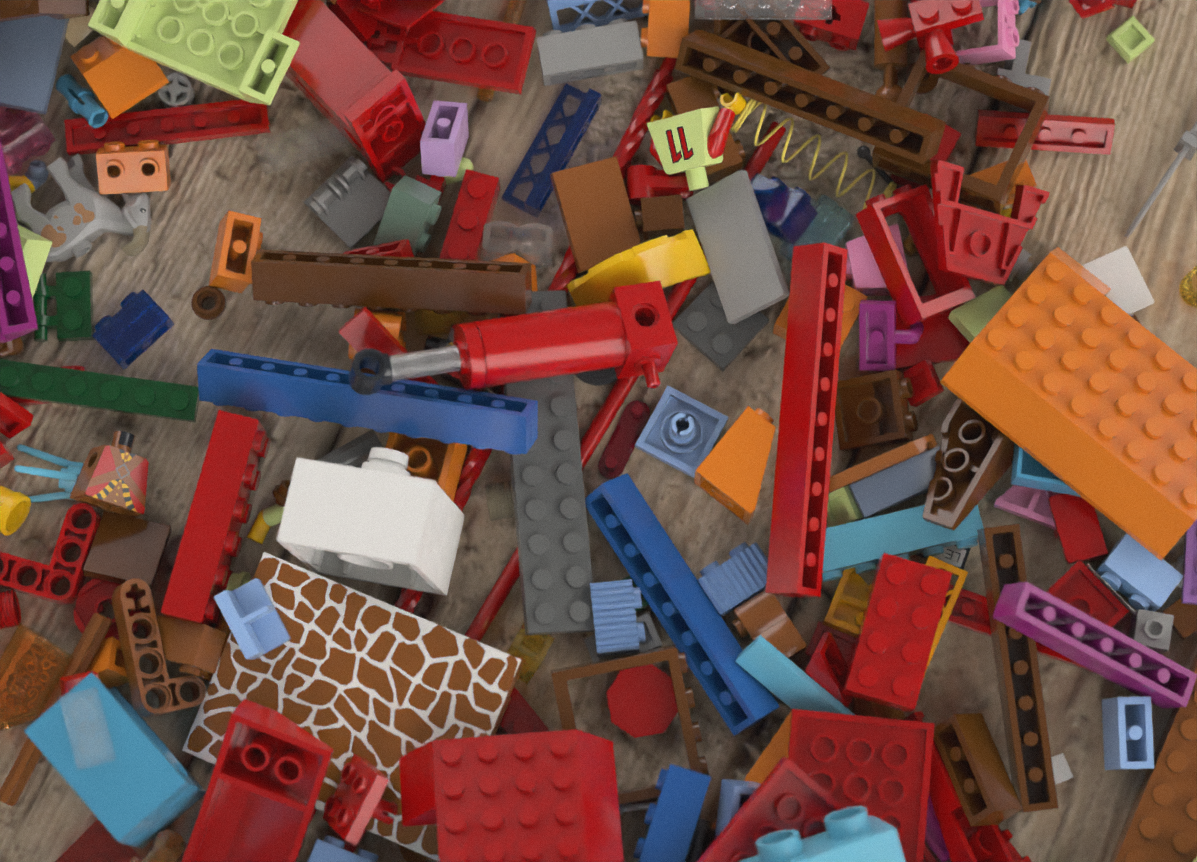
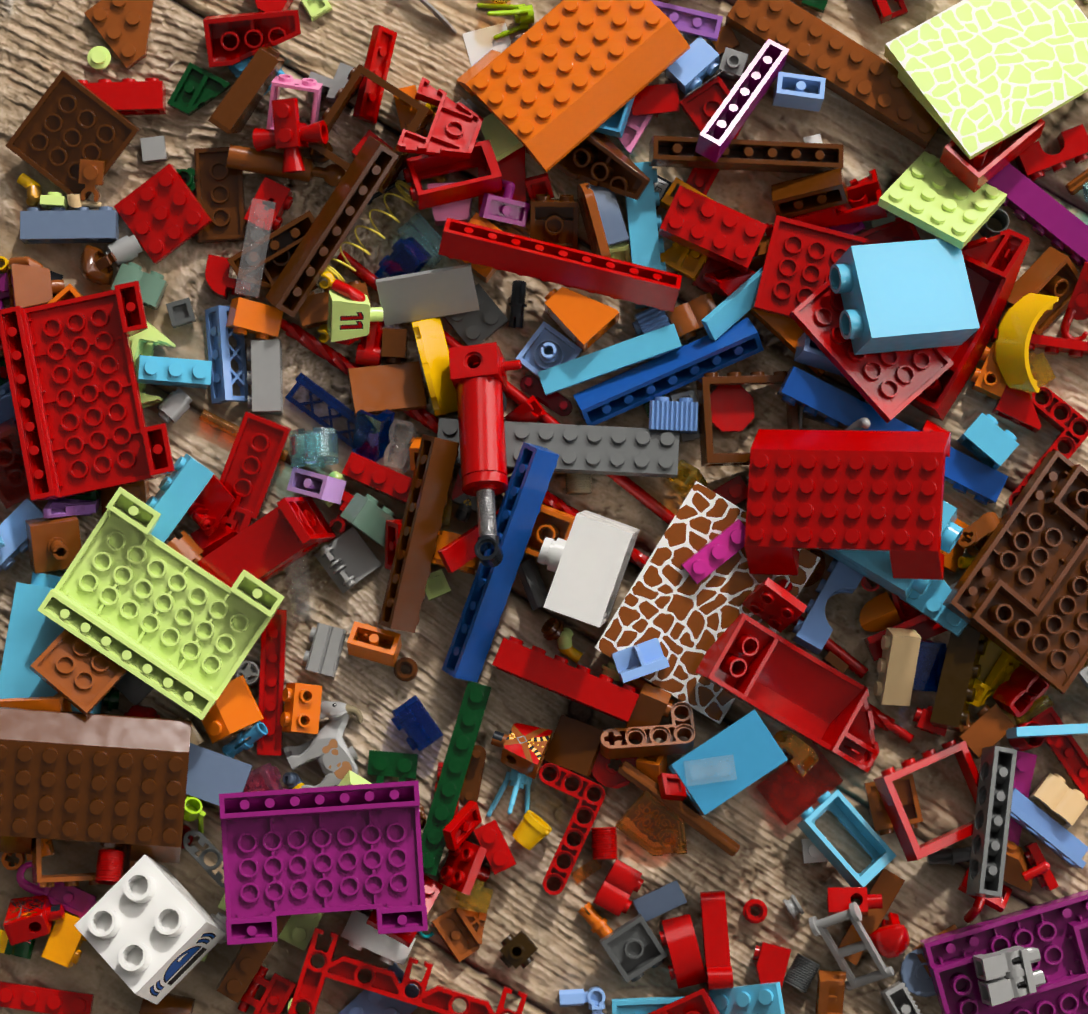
camera: 80 degrees left, 5 degrees up
none -> clear light blue brick [289,427,339,469]
none -> light grey brick [302,623,347,678]
none -> clear blue panel [352,409,395,462]
none -> yellowish green plate [425,569,451,601]
none -> reddish brown piece [460,745,486,804]
none -> lime plant [477,3,534,40]
none -> red brick [504,395,547,423]
none -> black axle [508,280,527,329]
none -> medium azure tile [538,324,682,396]
none -> dark pink plate [681,519,746,584]

